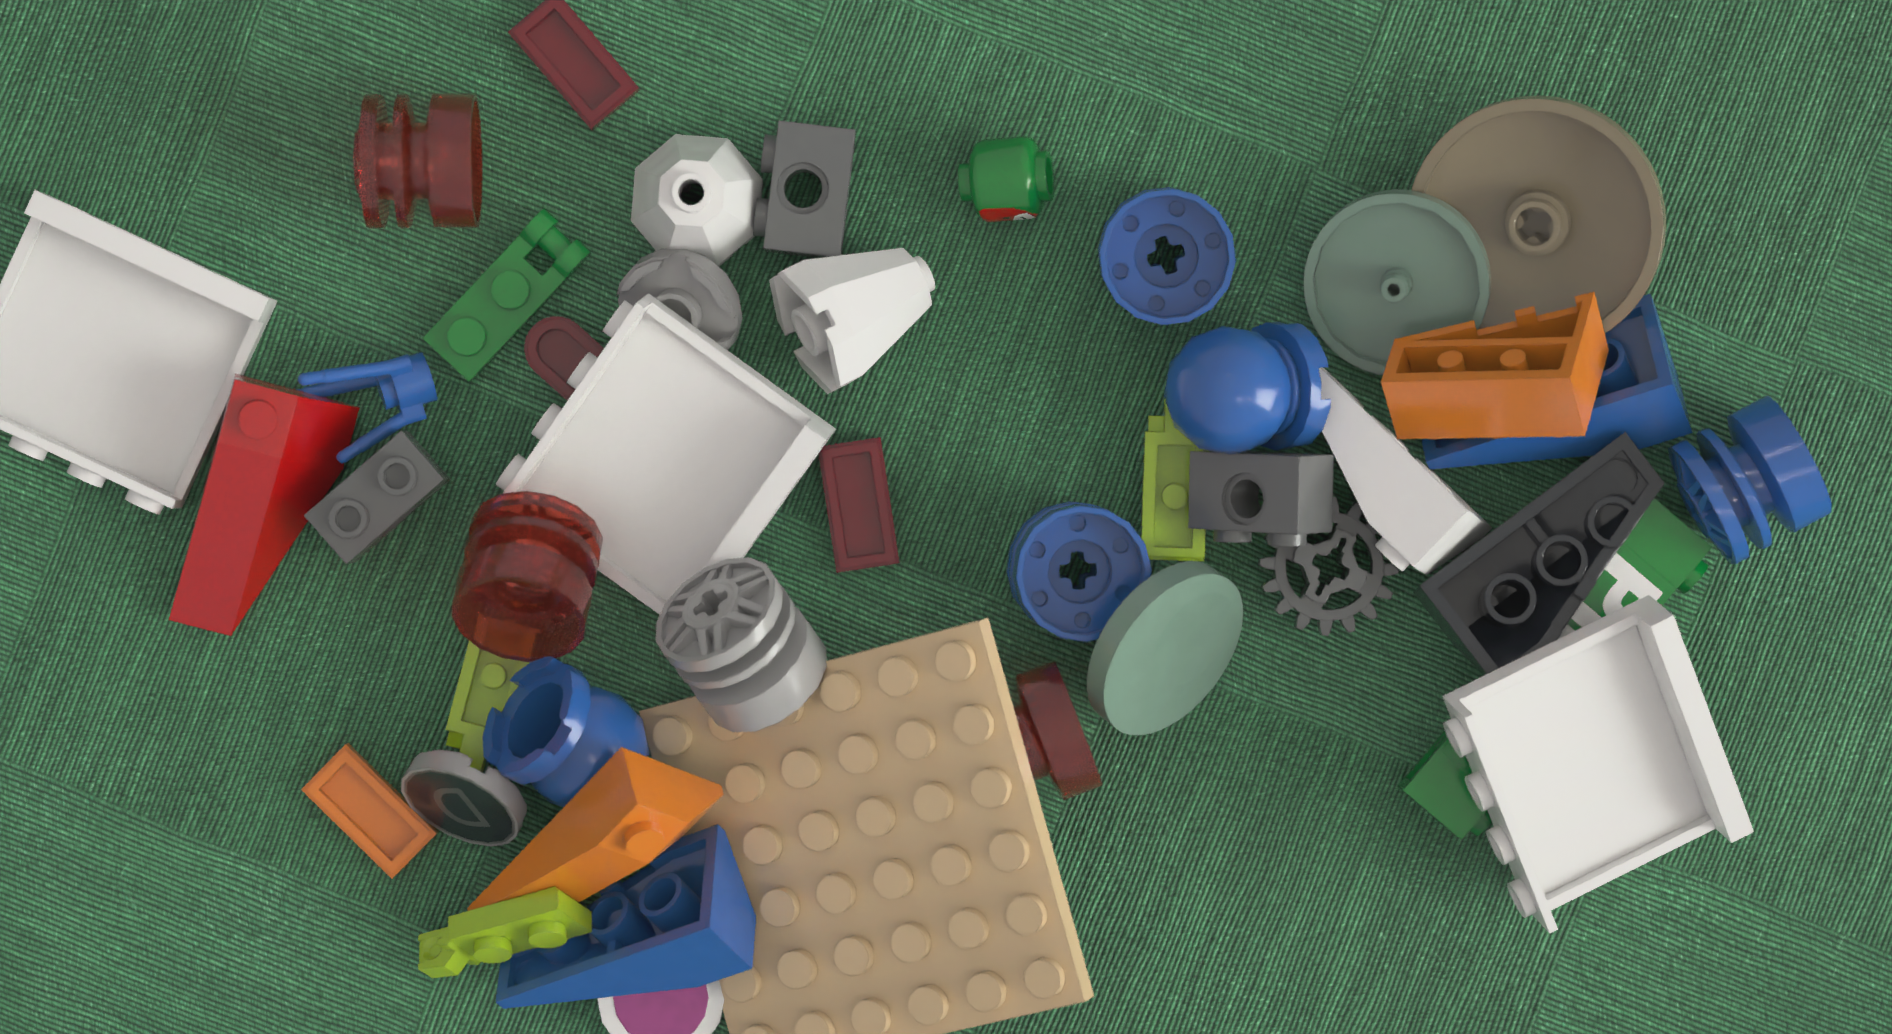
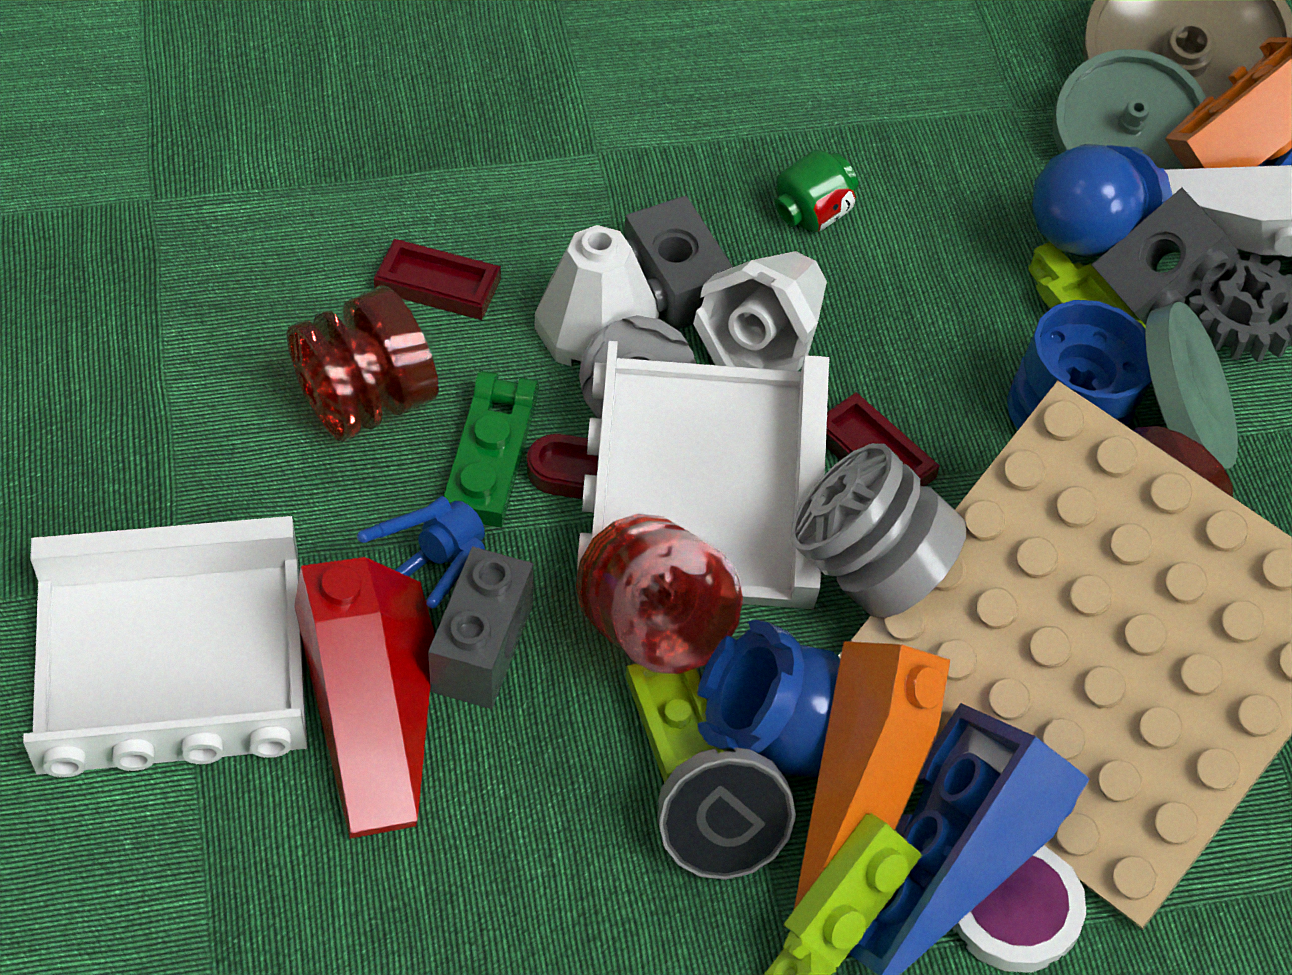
camera: 35 degrees left, 35 degrees down
orange tile [301,743,439,879] -> none
blue wheel [1098,187,1236,325] -> none

